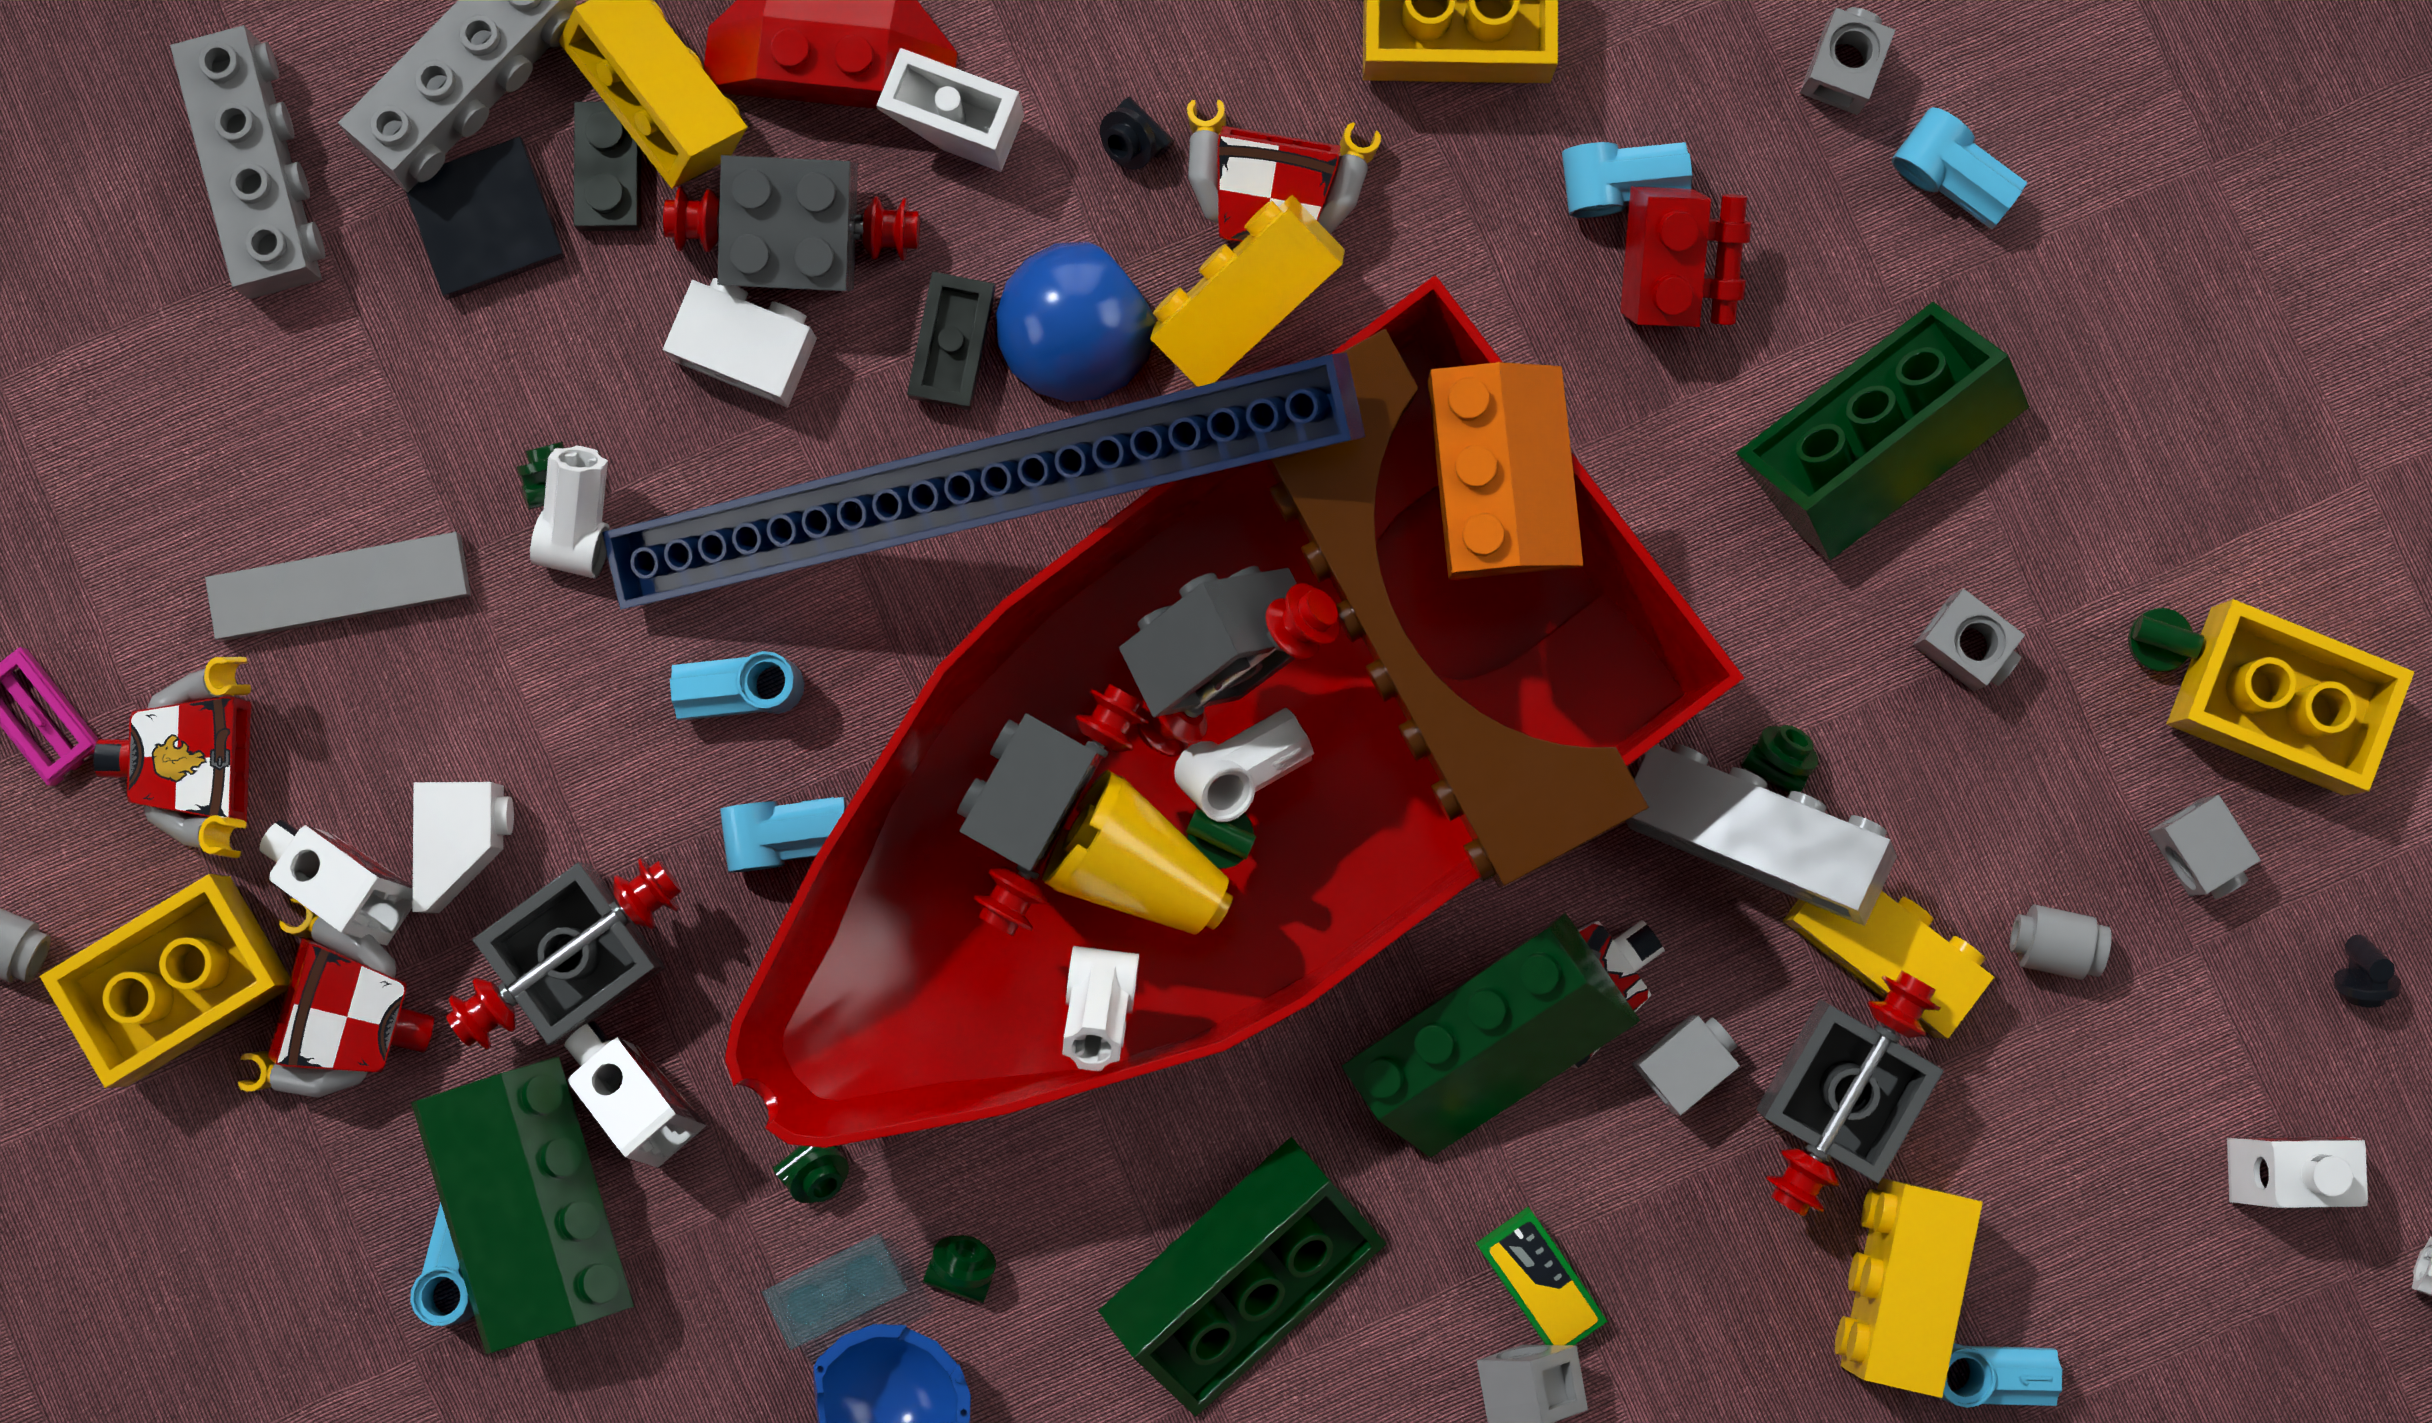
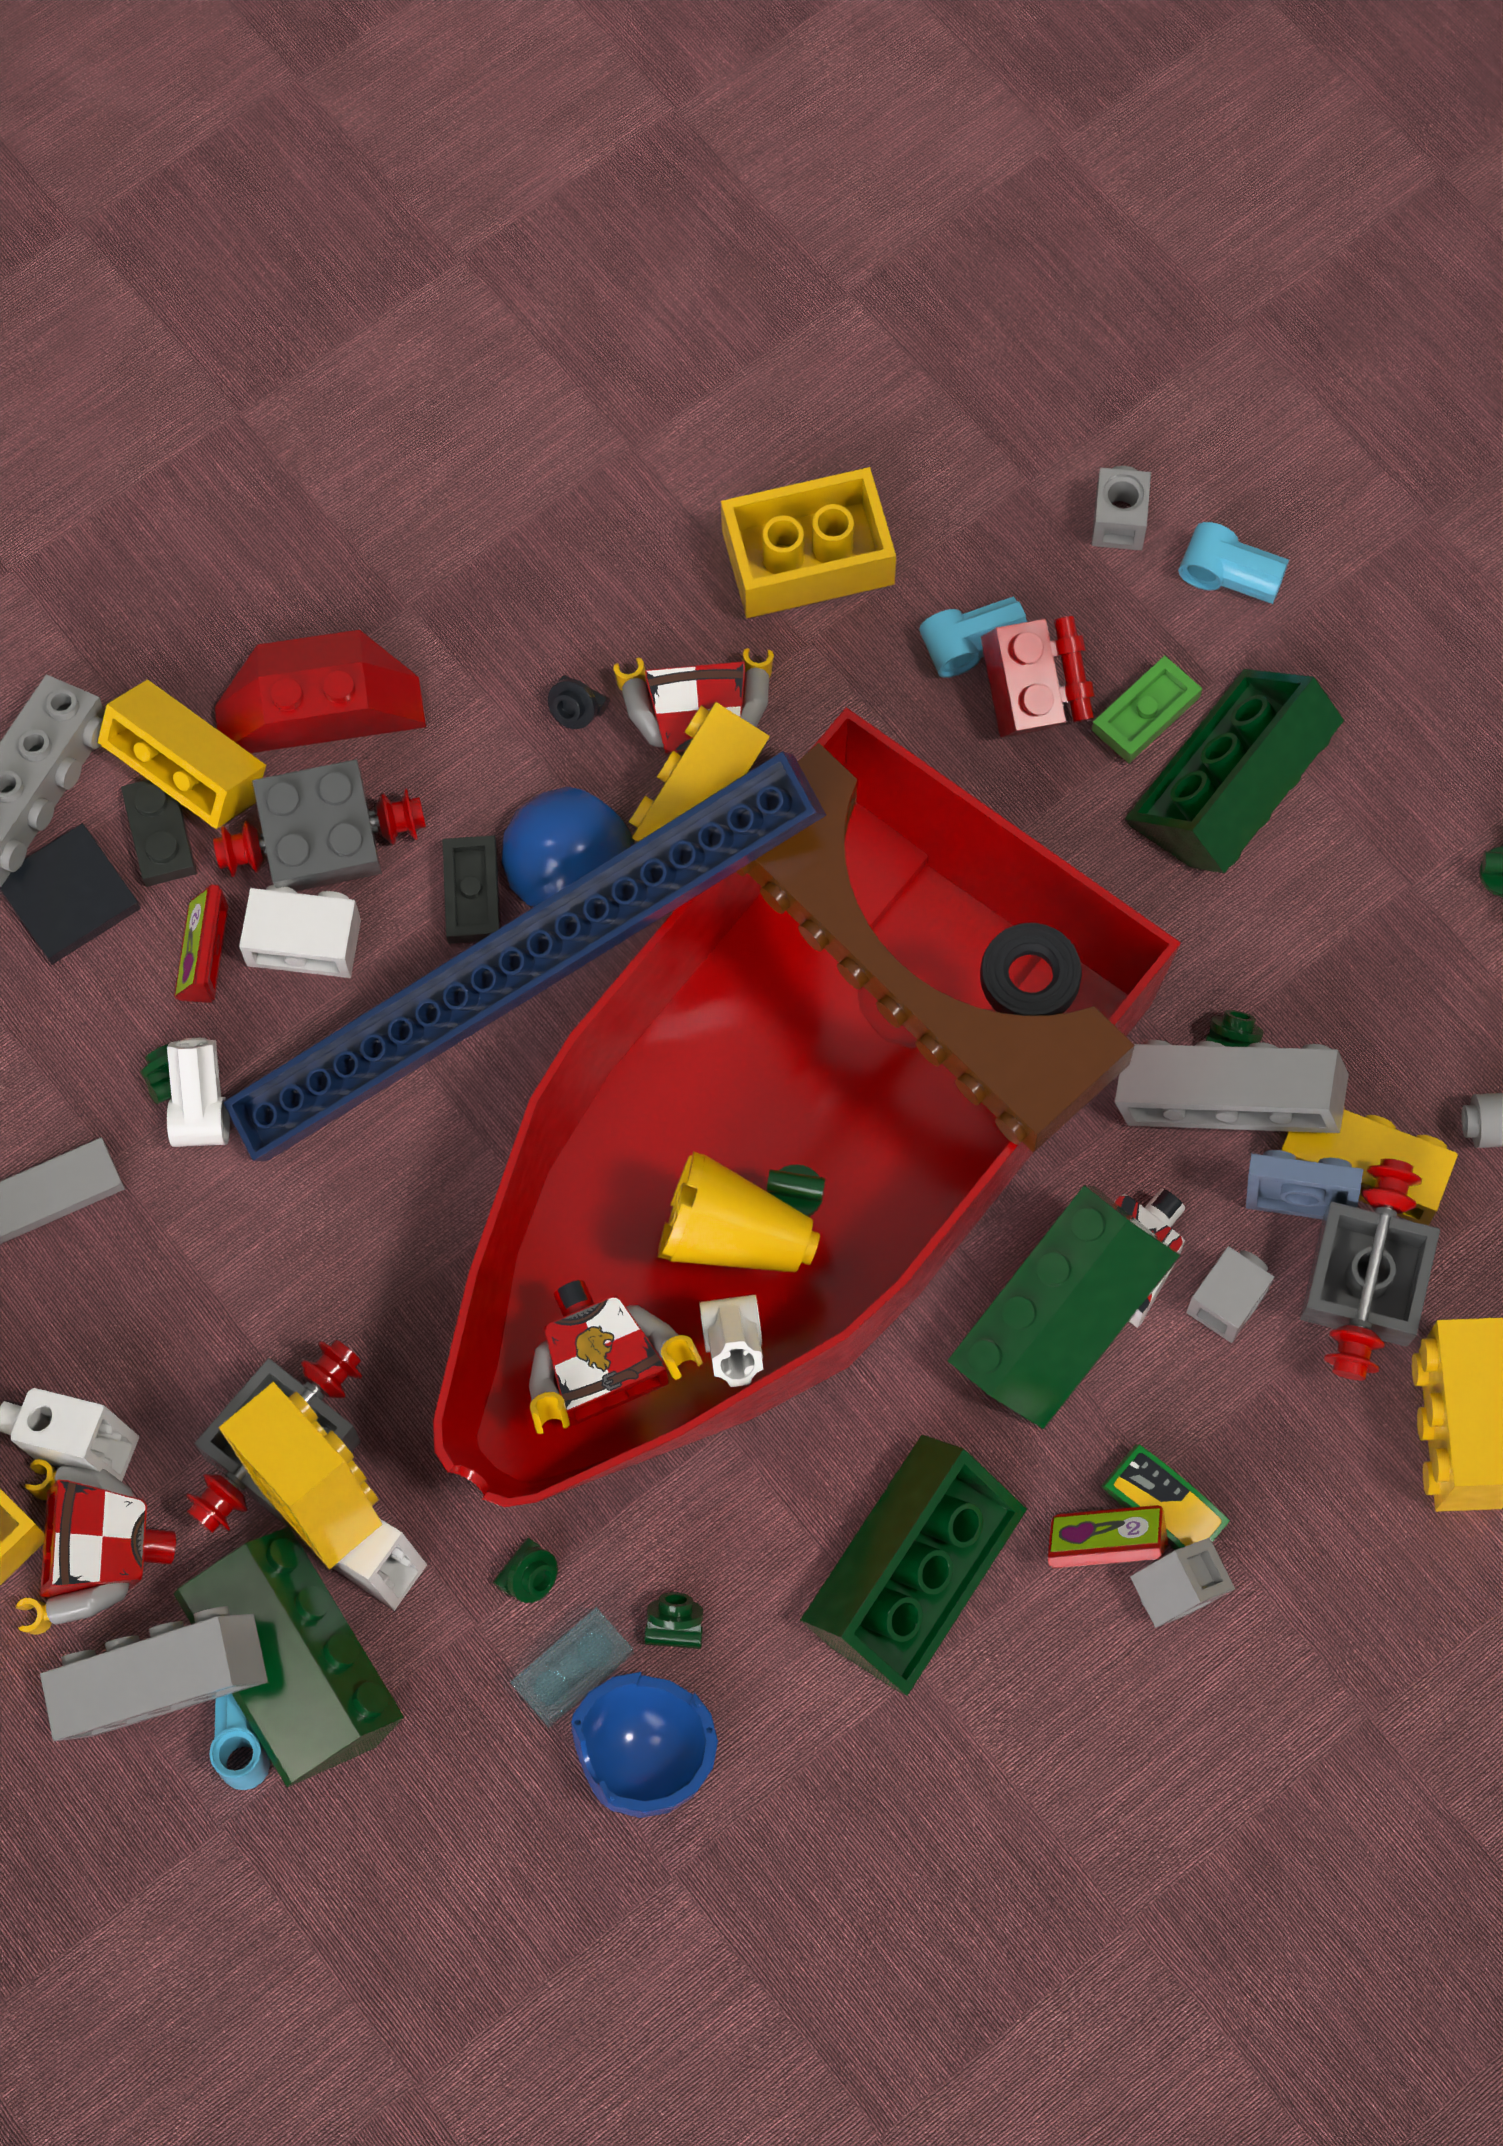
camera: 10 degrees left, 15 degrees down
white slope [412,782,514,913] -> none
medium azure piece [670,651,804,721] -> none
medium azure piece [720,797,847,873] -> none
white slope [876,48,1024,172] -> none
dark grey brick [957,684,1149,936] -> none
dark grey brick [1119,566,1340,757] -> none
white piece [1174,707,1315,822] -> none
orange slope [1428,362,1583,581] -> none
light grey brick [1913,588,2025,691] -> none
none -> light grey brick [40,1606,268,1741]
none -> red slope [174,885,229,1003]
none -> yellow brick [218,1381,382,1569]
none -> torso [529,1280,703,1434]
none -> black tyre [980,923,1082,1016]
none -> slope [1048,1505,1168,1568]
none -> bright green plate [1092,655,1202,763]
none -> sand blue plate [1246,1150,1363,1219]

